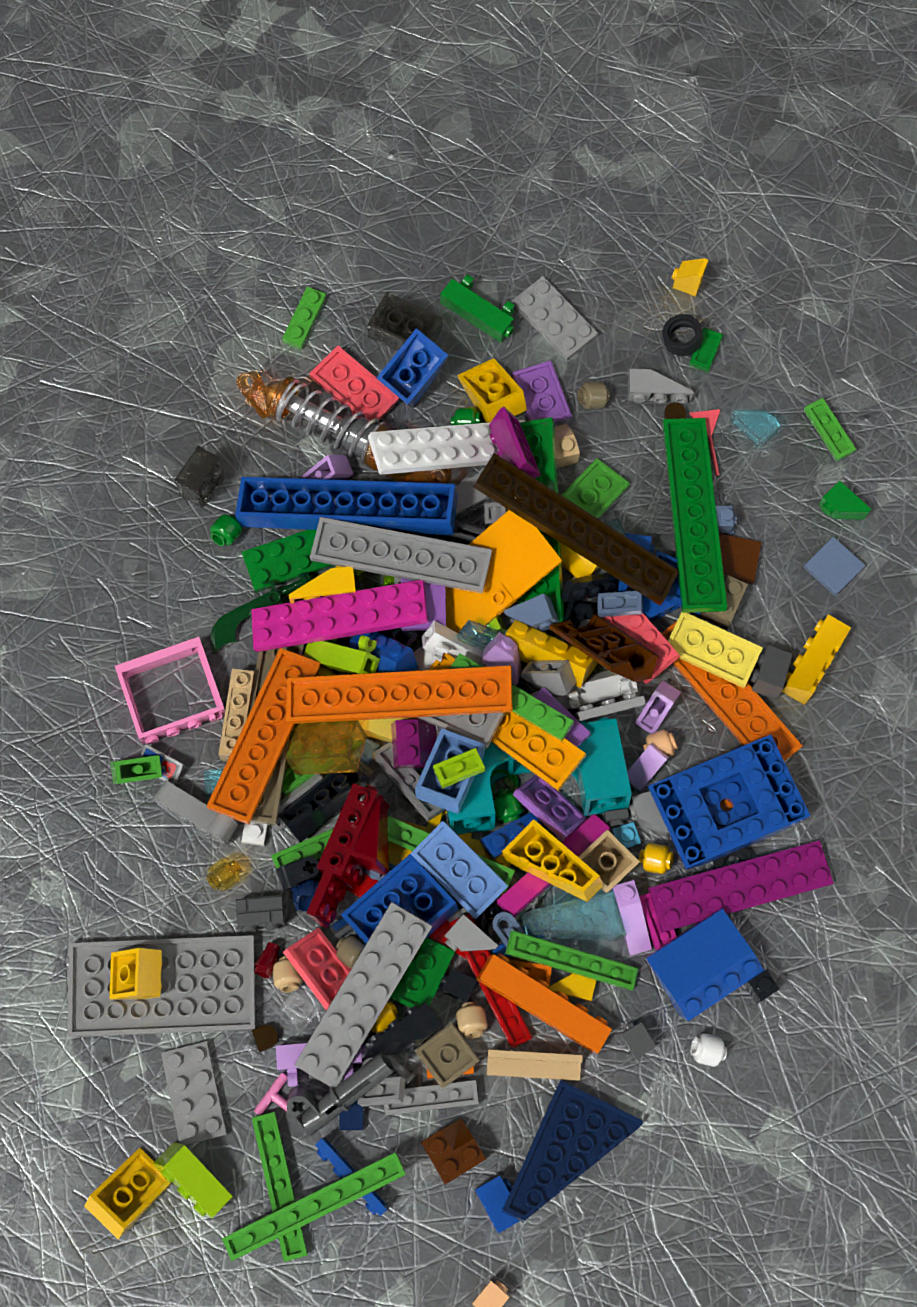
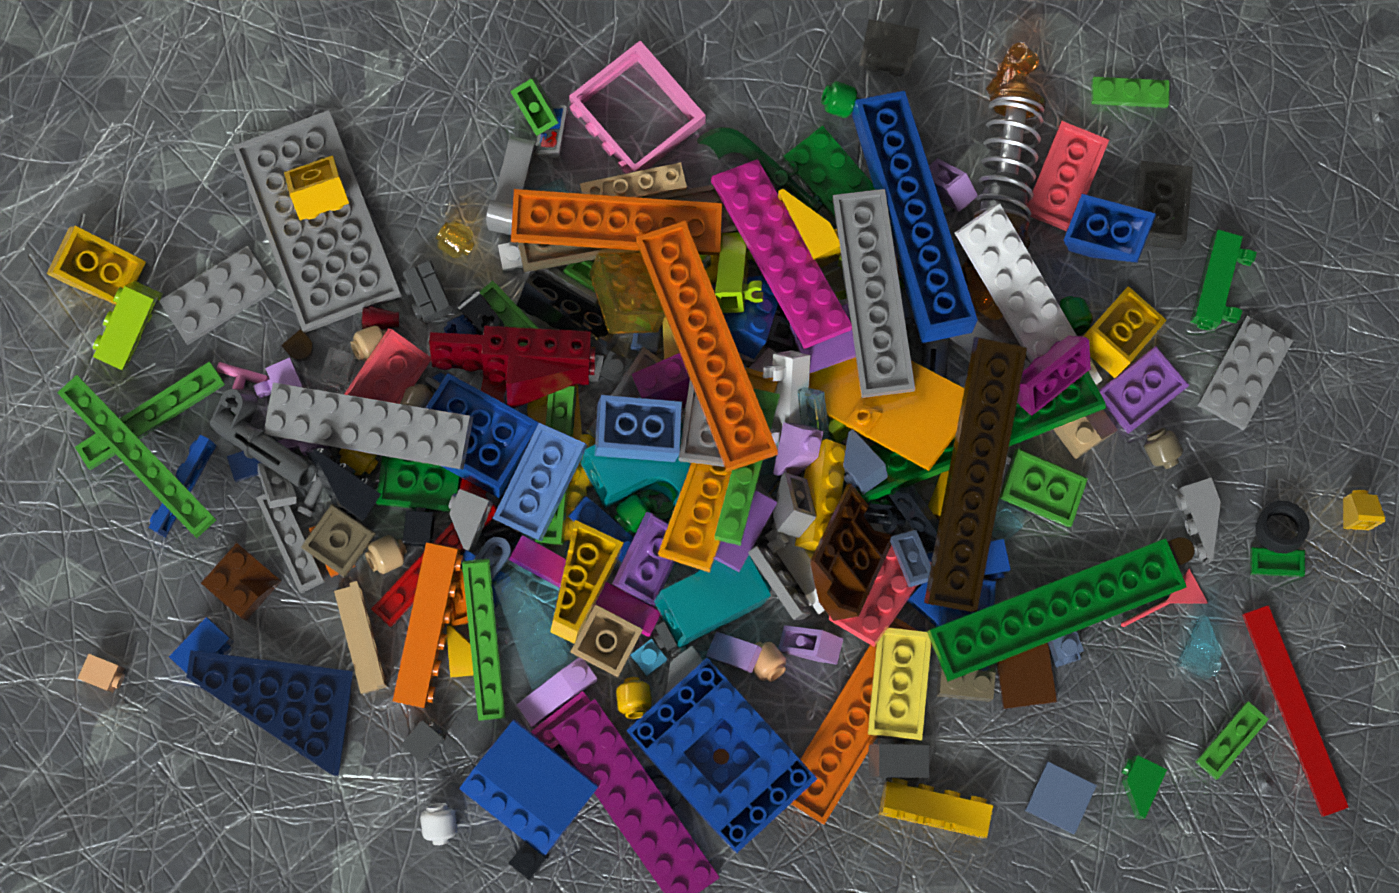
camera: 70 degrees right, 5 degrees up
lime plate [433,748,485,789] -> none
none -> red tile [1242,605,1349,817]

